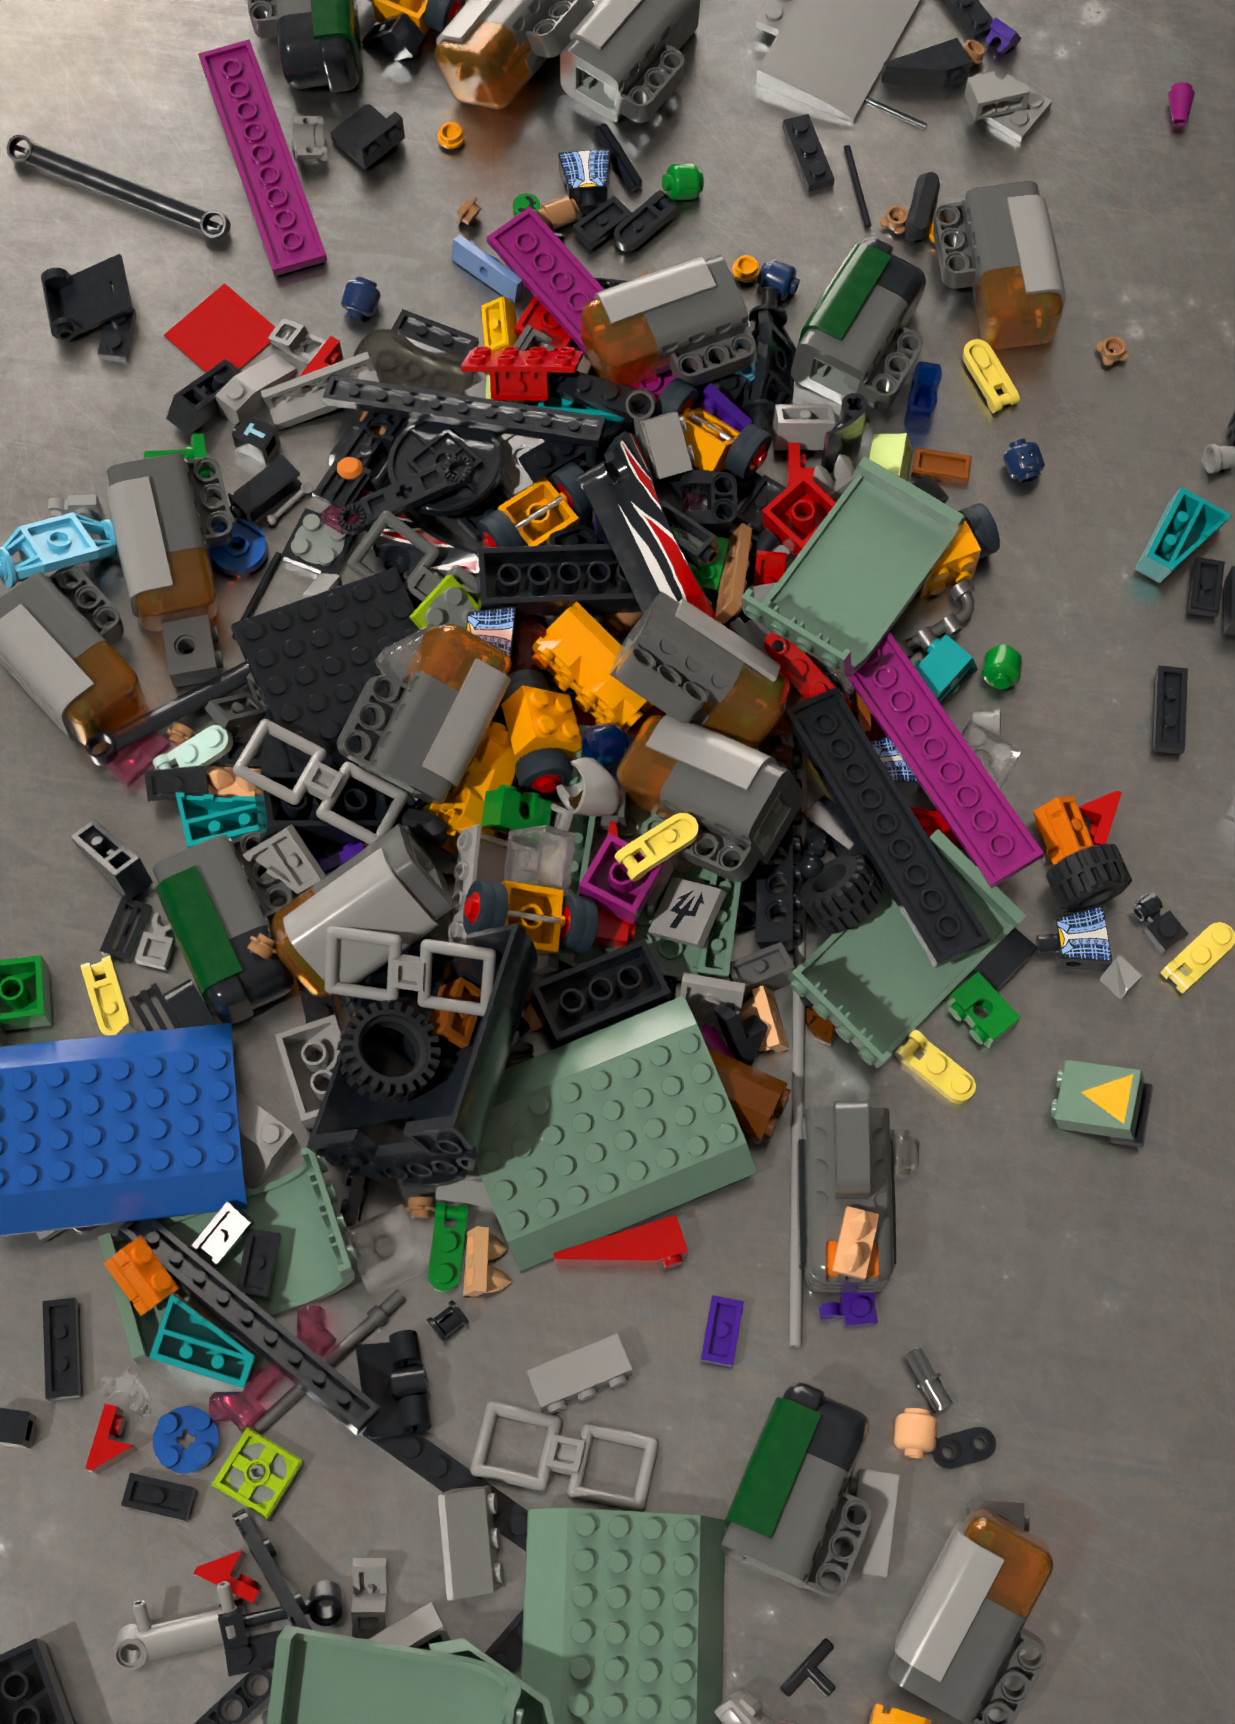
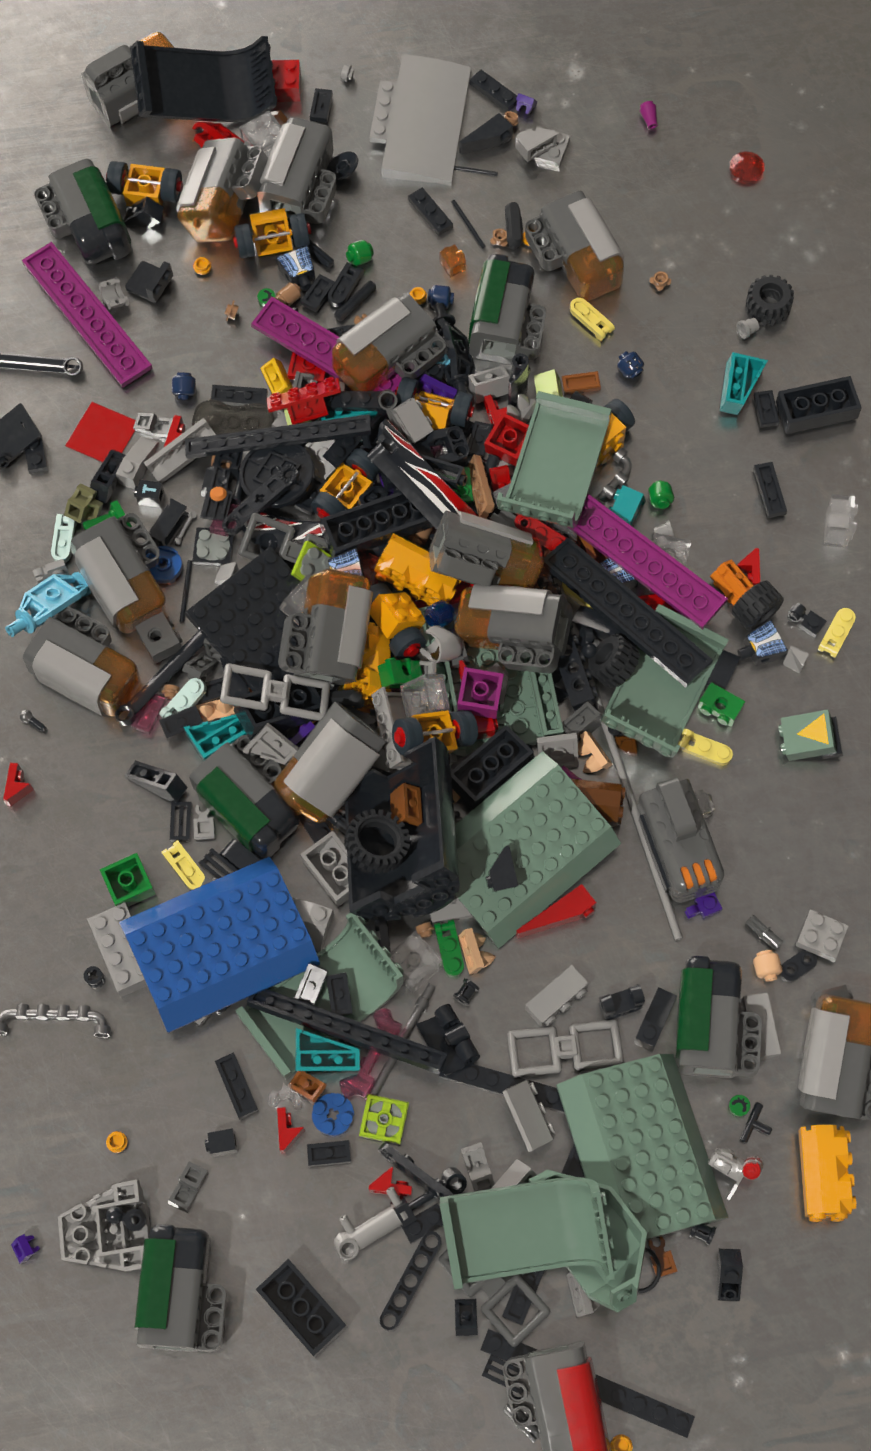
camera: 15 degrees left, 0 degrees up
orange brick [103,1235,179,1316] -> none
medium nougat plate [247,933,278,960] -> none
light grey bar [324,926,497,1016] -> none
medium blue tile [451,235,523,304] -> none
light yellow plate [614,813,698,882] -> none
light grey tile [648,877,727,949] -> none
dark purple plate [701,1295,744,1367] -> none
black slope [713,1002,768,1066] -> none
light nougat tile [832,1206,879,1280] -> none
clear blue brick [905,361,942,431] -> none
none -> light aqua plate [51,514,77,562]
none -> olive brick [64,483,103,523]
none -> brick [233,208,311,258]
none -> dark orange slope [287,1071,327,1105]
none -> black dish [327,151,359,181]
none -> black axle [334,280,376,321]
none -> clear orange brick [439,244,466,278]
none -> black slope [485,846,518,892]
none -> black piece [599,984,645,1020]
none -> black slope [634,987,677,1052]
none -> green tile [729,1095,751,1117]
none -> light grey plate [796,909,849,962]

